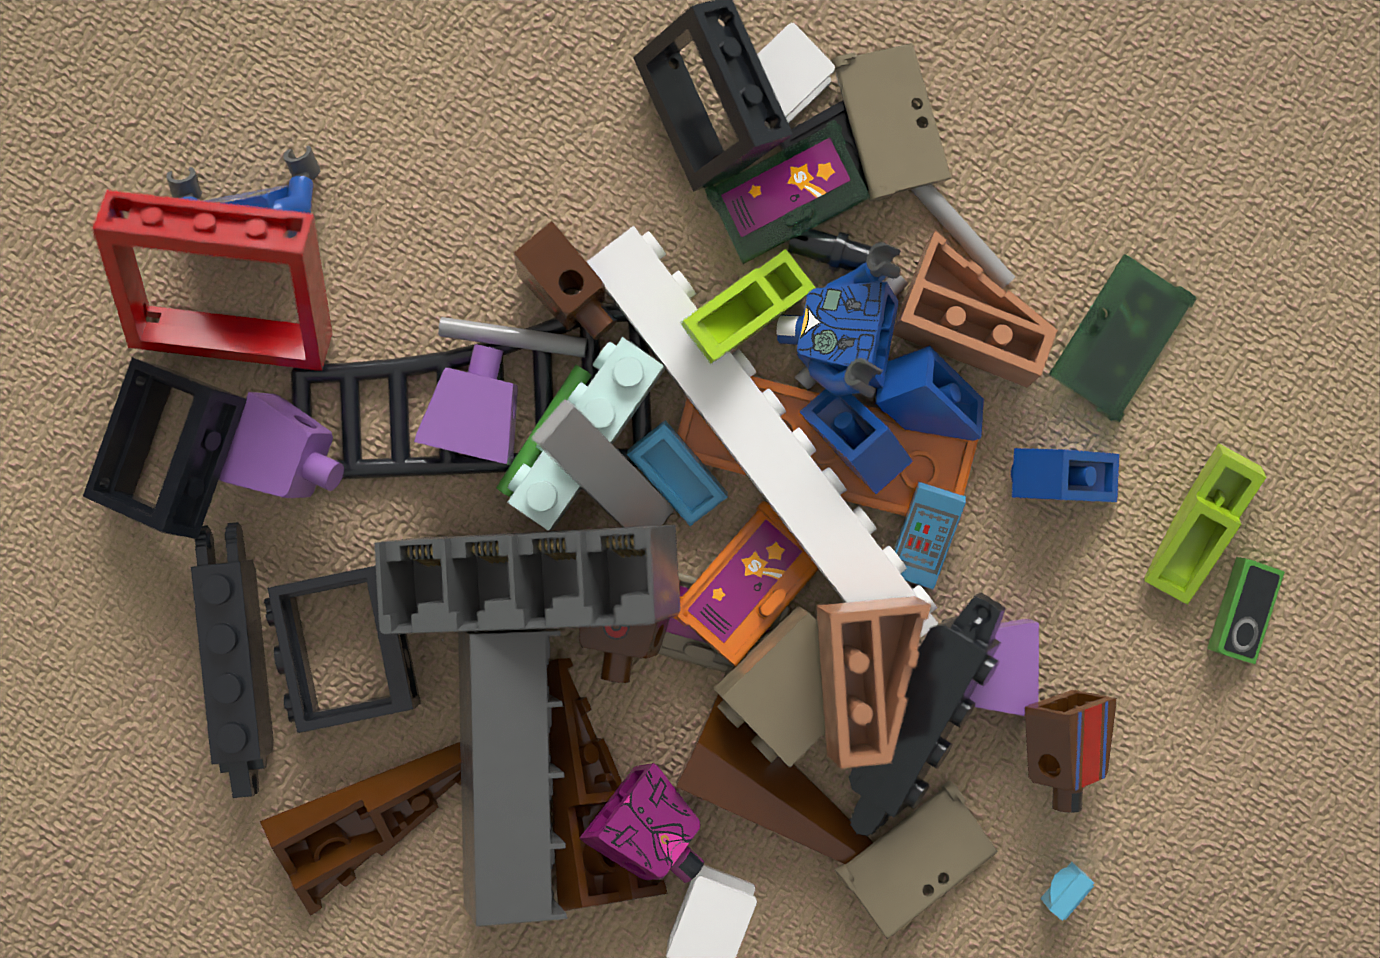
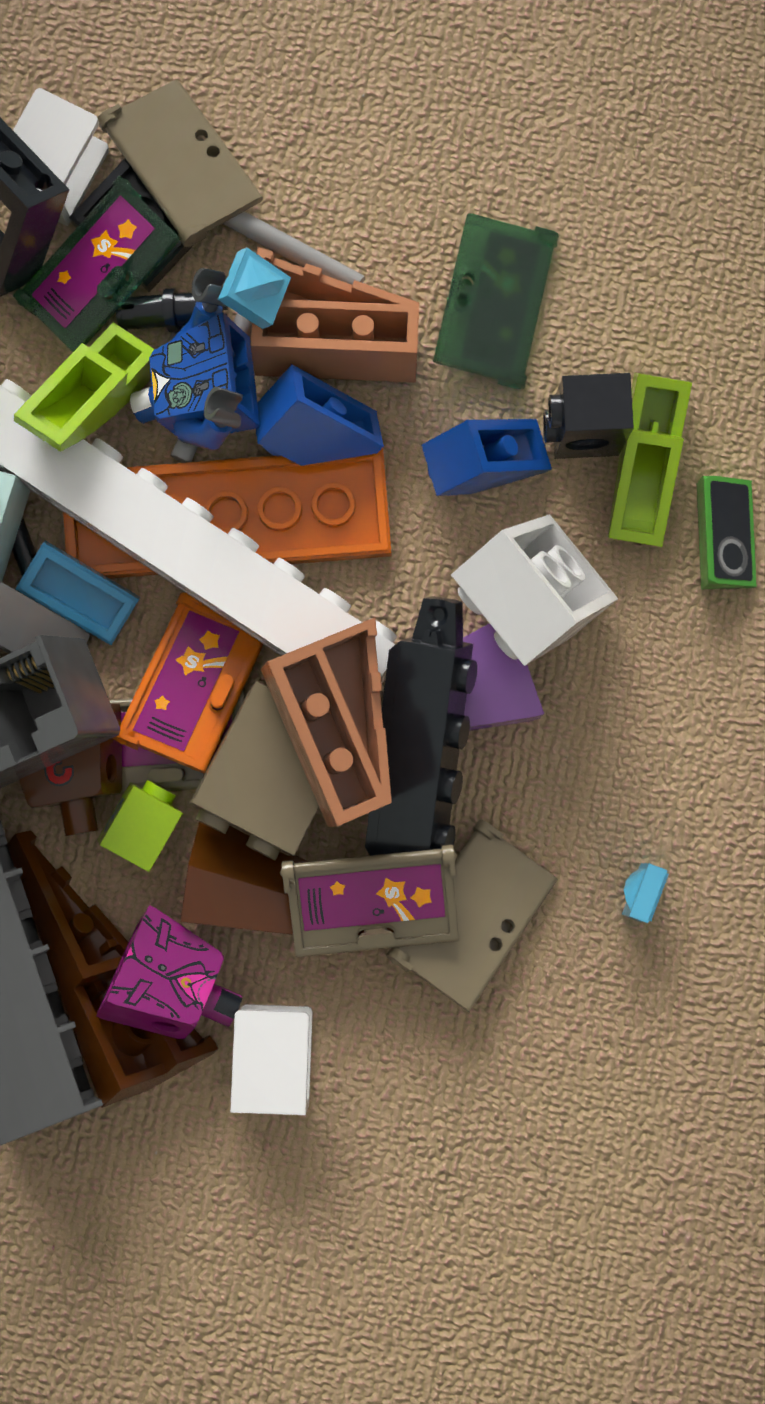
camera: 15 degrees left, 5 degrees down
blue slope [800,389,913,494] -> none
dark azure tile [894,482,966,589] -> none
reddish brown torso [1025,690,1117,813] -> none
none -> lime brick [97,780,183,872]
none -> medium azure tile [218,247,291,329]
none -> door [280,844,459,957]
none -> white brick [451,514,618,666]
none -> black brick [543,373,634,459]

